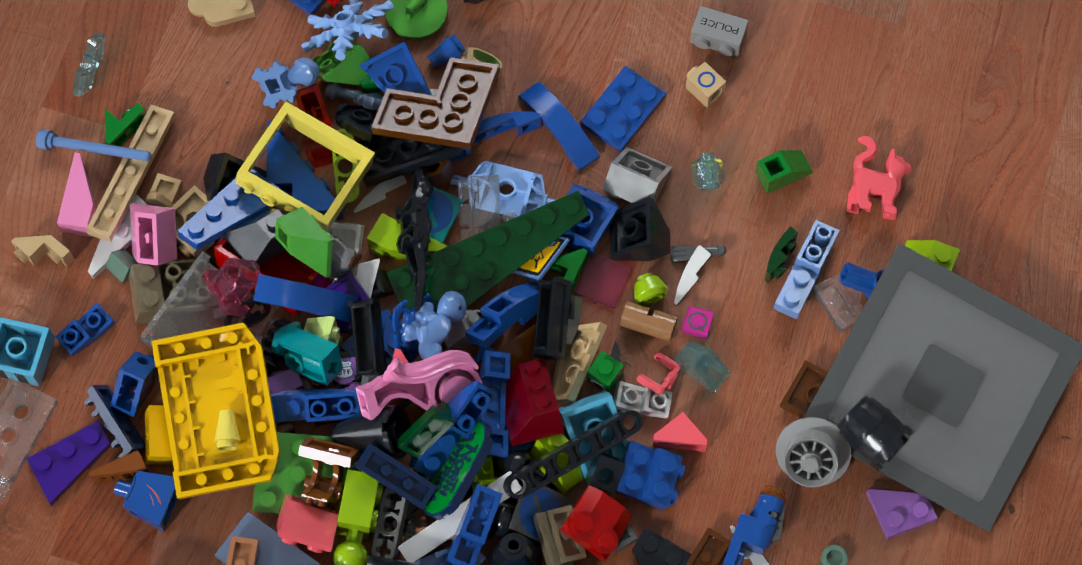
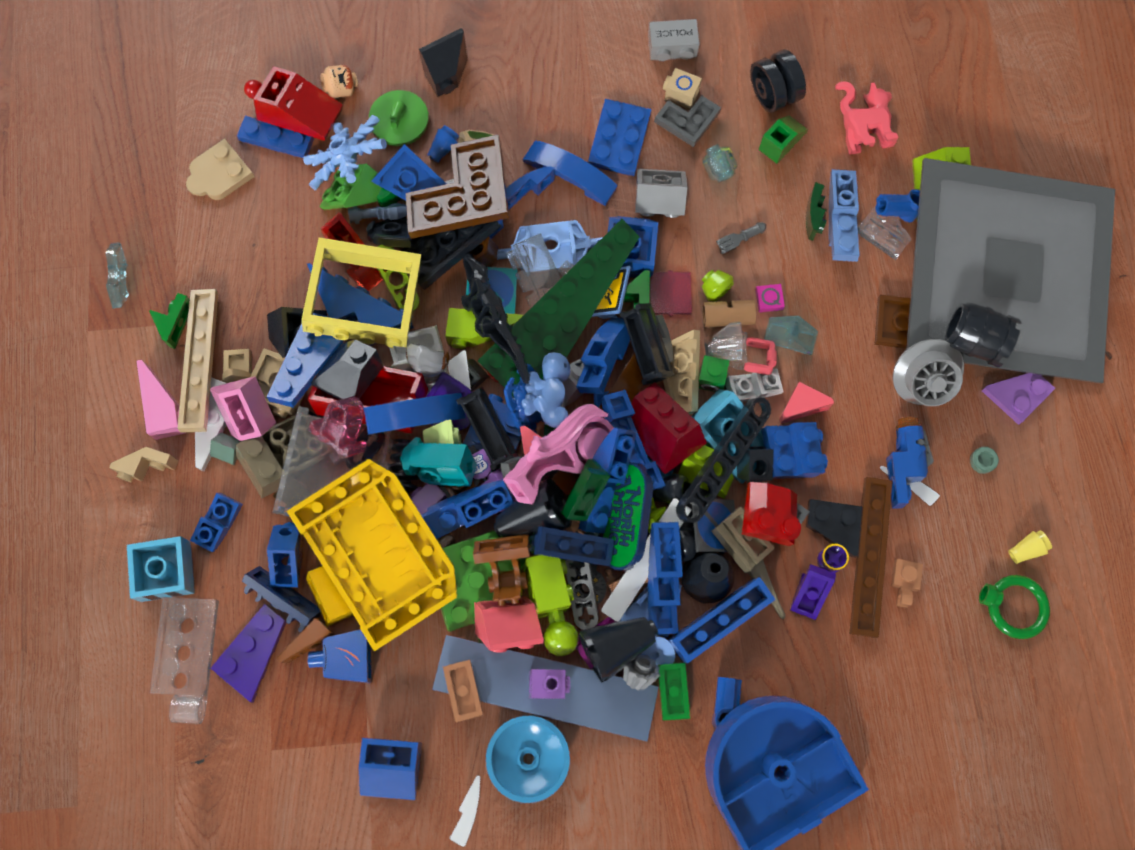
camera: 25 degrees left, 5 degrees up
medium blue piece [36,129,152,161] -> none
light yellow cone [214,410,241,451] -> none
medium blue animal [251,57,320,109] -> none
bright green slope [275,207,333,278] -> none
white sticker [354,175,407,213] -> none
black slope [610,197,671,261] -> none
white sticker [674,245,711,305] -> none
none -> dark grey plate [654,95,721,147]
none -> clear brick [708,322,748,370]
none -> black wheel [750,49,806,113]

